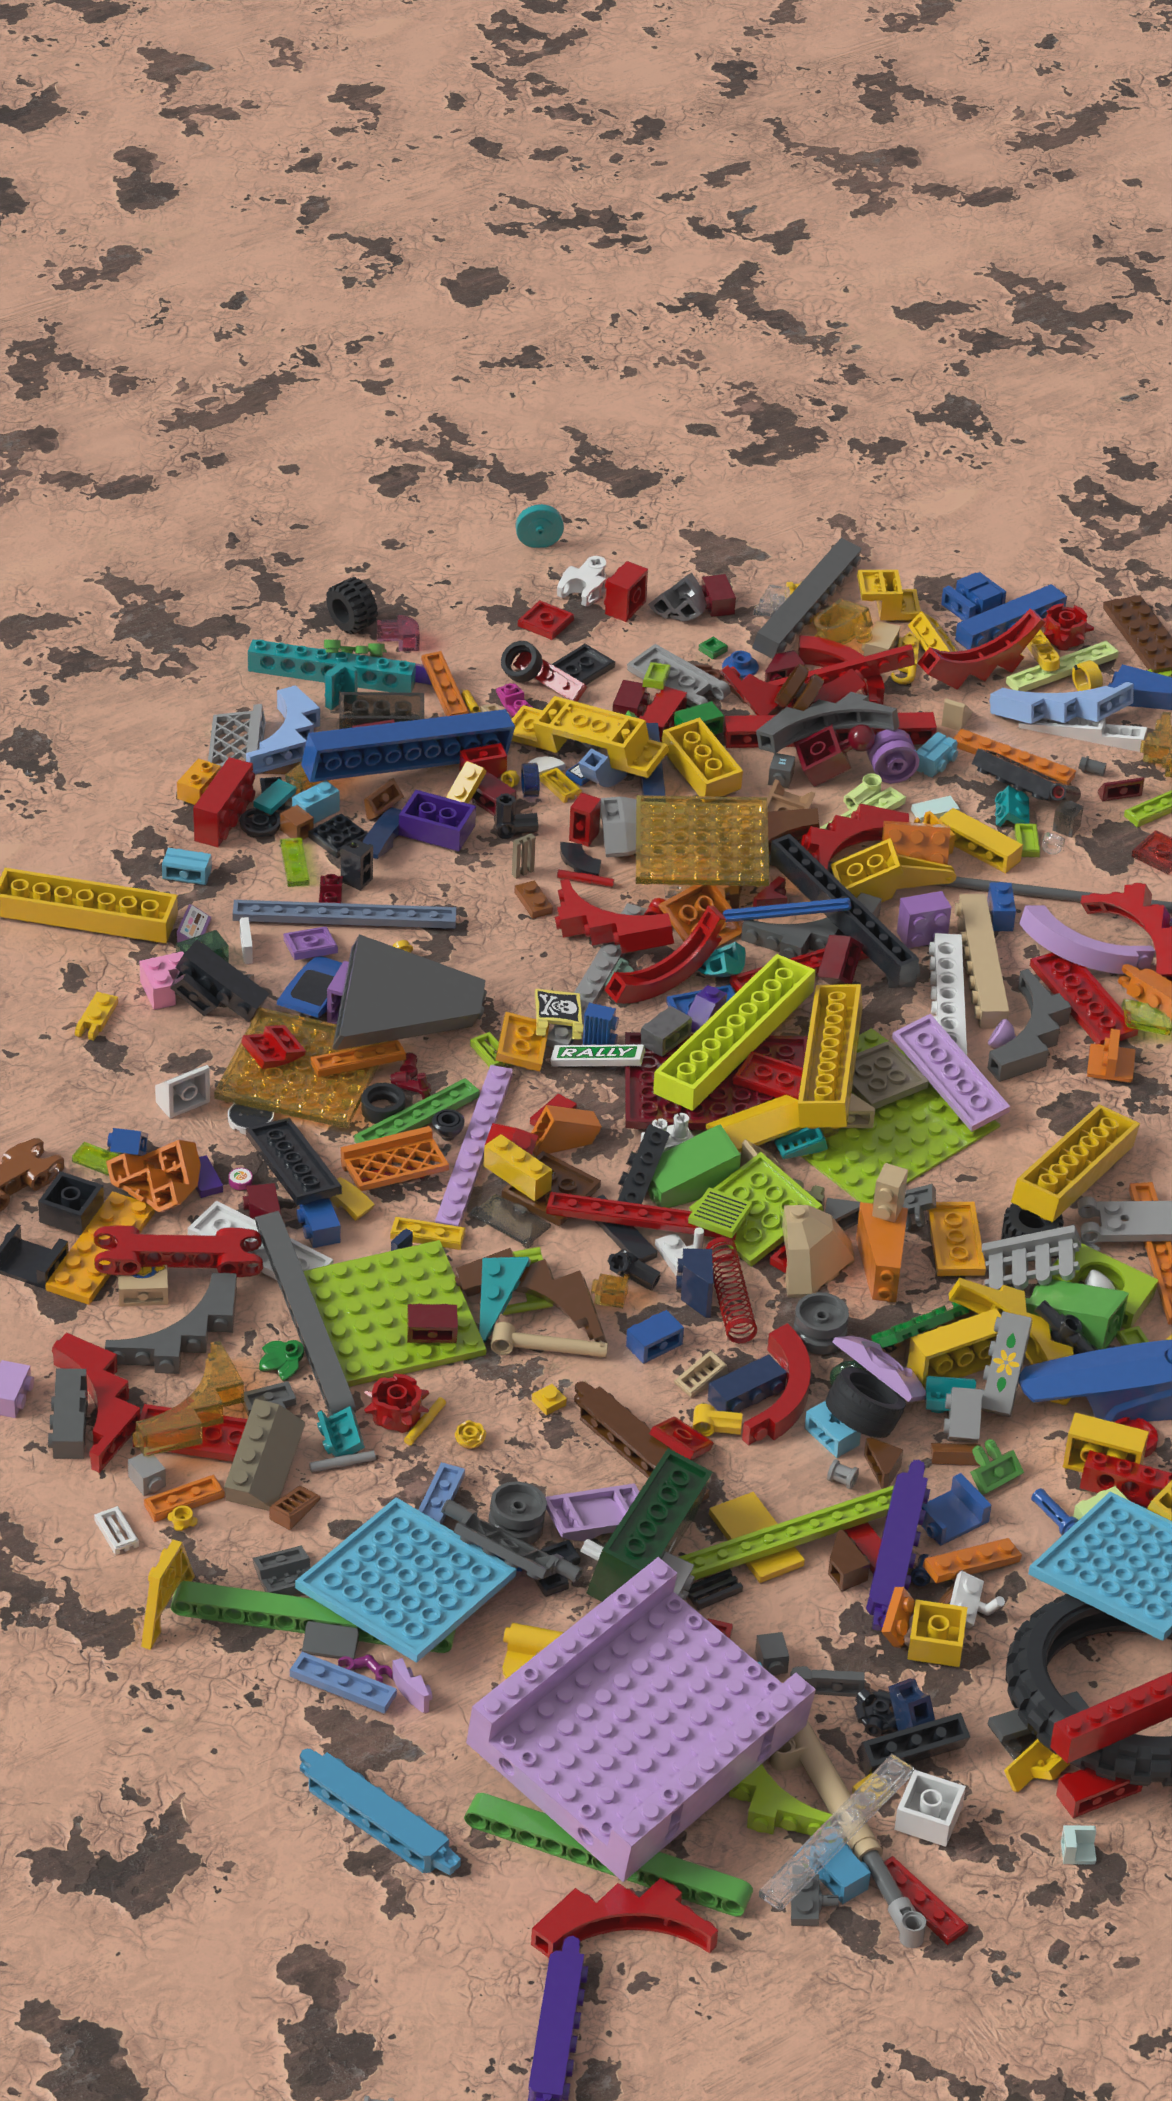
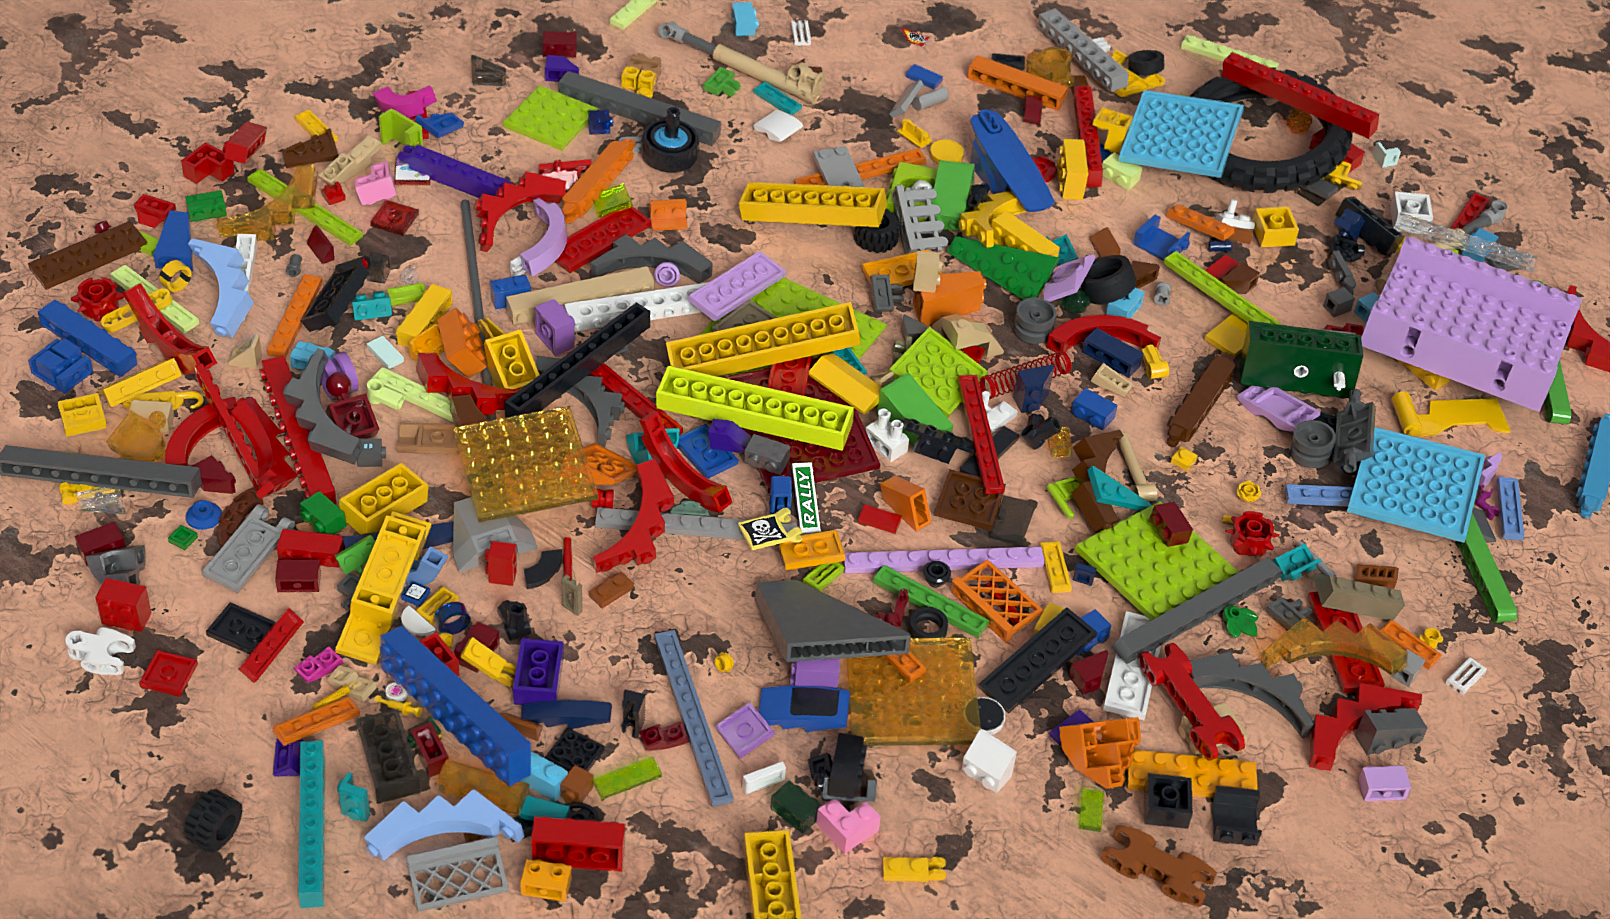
camera: 110 degrees left, 5 degrees up
blue brick [107,1128,148,1156] -> none
yellow wing [141,1539,195,1650] -> none
medium azure brick [162,848,212,885] -> none
slope [177,904,211,946] -> none
tile [229,1168,253,1190] -> none
red slope [241,1025,306,1069] -> none
dark grey slope [252,1545,311,1596] -> none
bright green plant [324,640,387,657] -> none
clear pink brick [377,615,420,651] -> none
yellow brick [484,1134,552,1201] -> none
red slope [485,1123,538,1155] -> none
black tyre [501,641,543,683] -> none
teal wheel [515,504,564,548] -> none
lime tile [642,662,671,690] -> none
red tile [649,1416,714,1460] -> none
lime tile [688,1188,752,1238] -> none
blue axle [723,898,851,922] -> none
reddish brown wheel [774,663,824,711] -> none
dark red brick [817,935,863,985] -> none
dark purple hinge [866,1460,931,1631] -> none
orange plate [881,1587,915,1648] -> none
light grey brick [944,1387,983,1443] -> none
bright green hinge [970,1439,1024,1495] -> none
light grey brick [981,1311,1033,1417] -> none
blue pin [1031,1488,1079,1535] -> none

